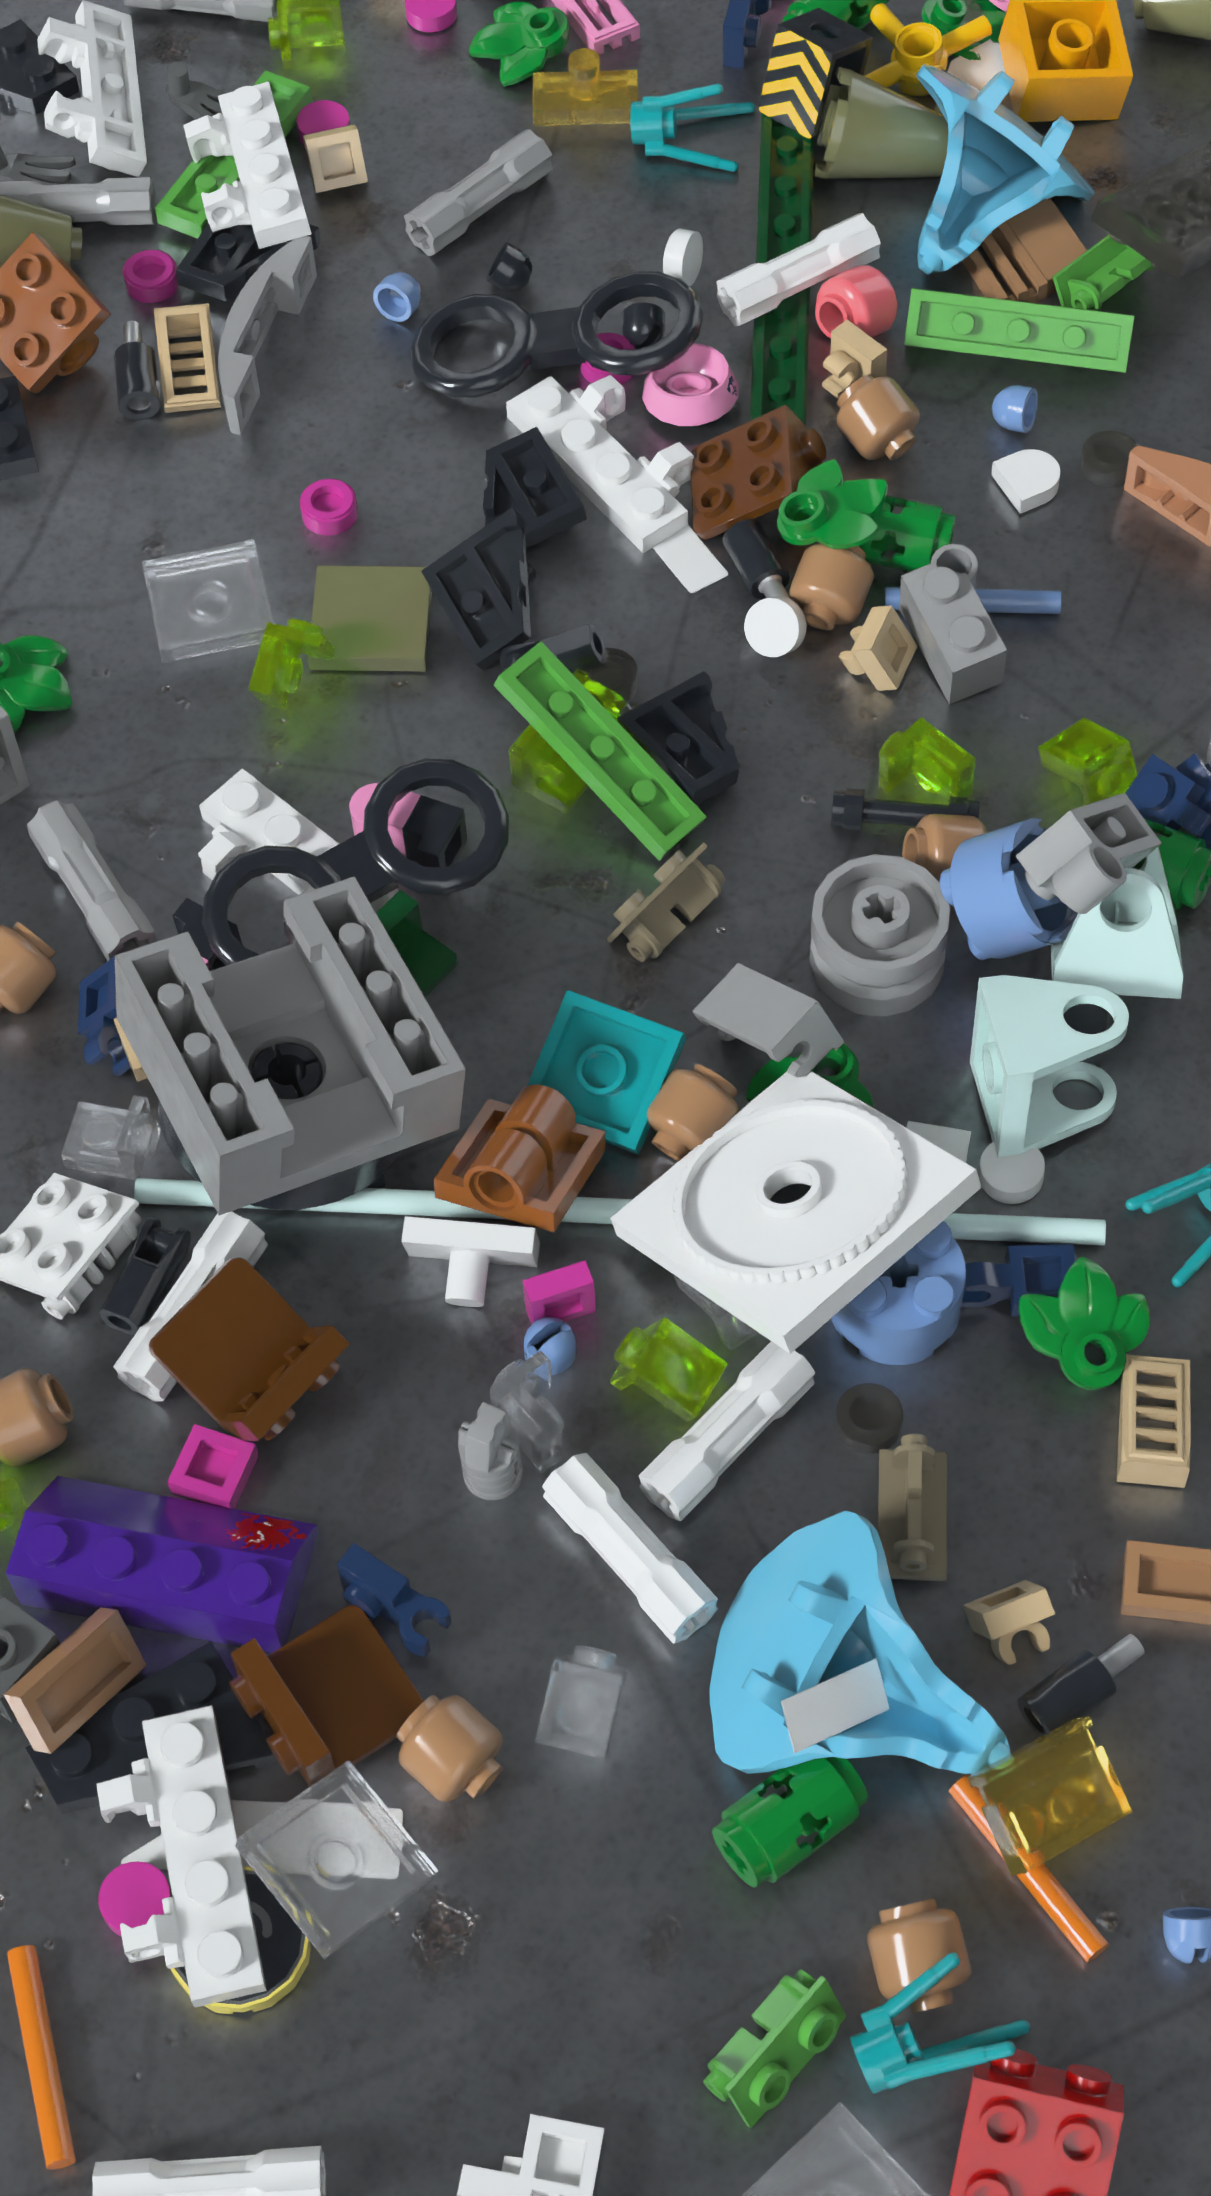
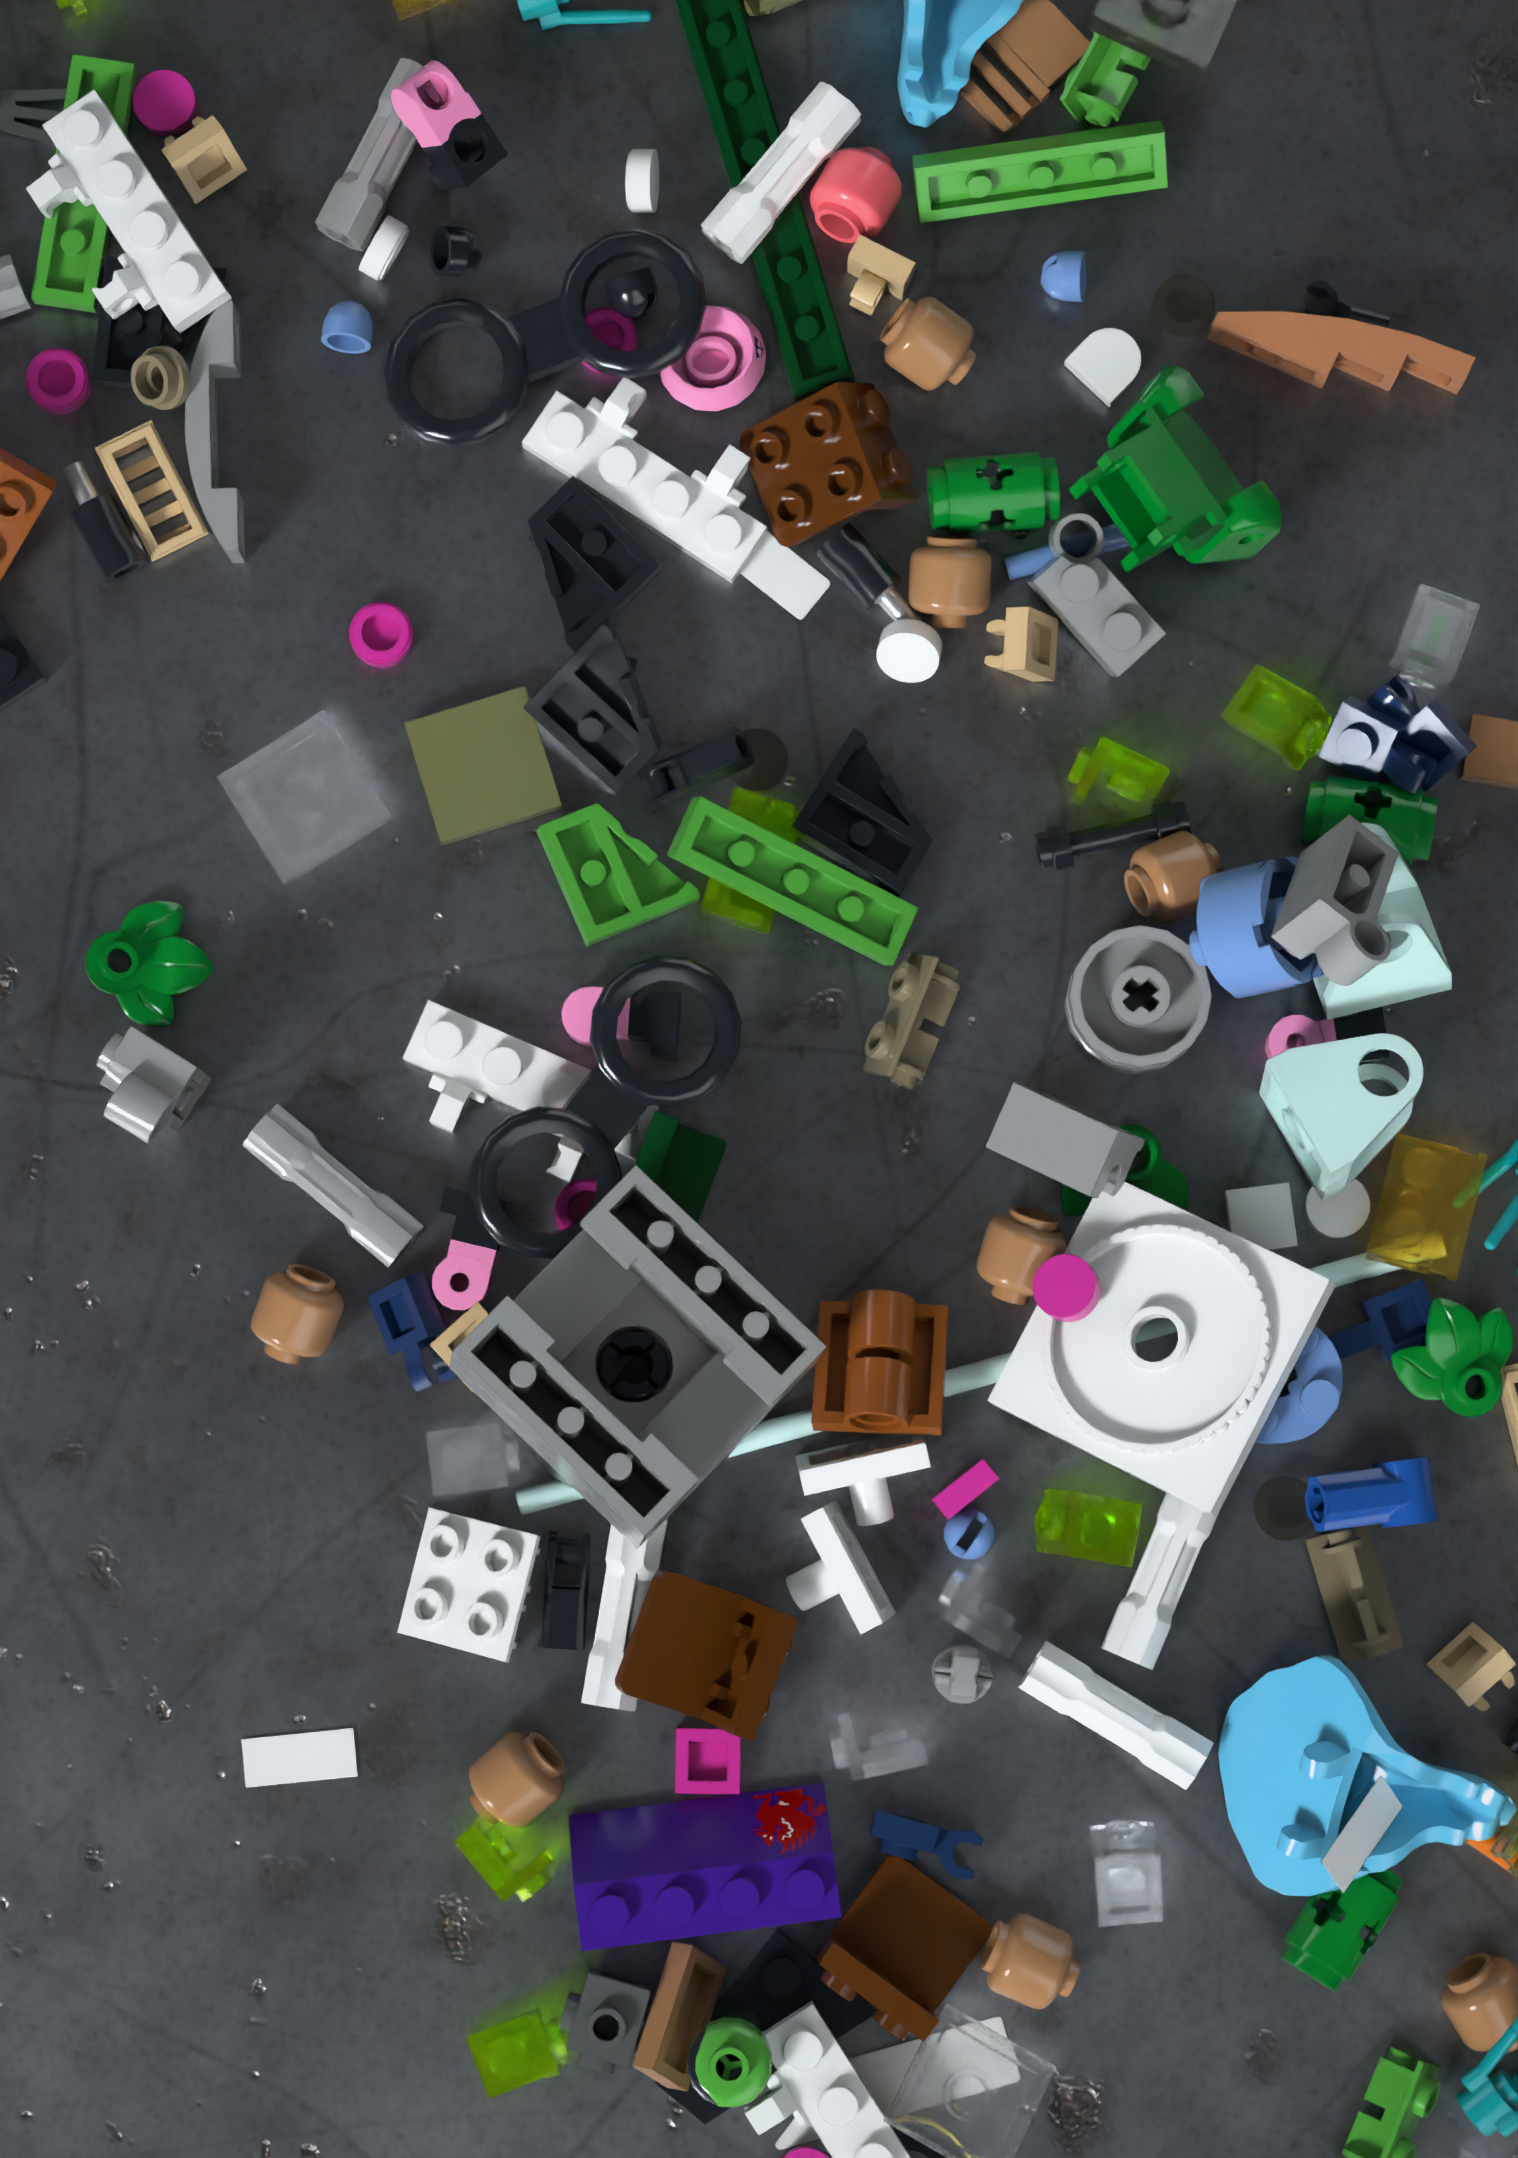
camera: 20 degrees left, 25 degrees up
clear neon green bracket [248,619,335,709] -> none
teal hinge [526,990,687,1155] -> none
green plate [777,459,888,549] -> none
none -> dark tan plate [131,345,190,410]
none -> white tile [358,215,410,281]
none -> leg [391,60,508,191]
none -> bright green wing [536,803,701,947]
none -> bright green head [687,2017,772,2107]
none -> white tile [786,1500,896,1634]
none -> clear bracket [828,1712,929,1781]
none -> dark pink tile [1032,1254,1101,1322]
none -> green piece [1069,365,1282,573]
none -> blue piece [1304,1457,1438,1532]
none -> clear yellow plate [1365,1133,1488,1281]

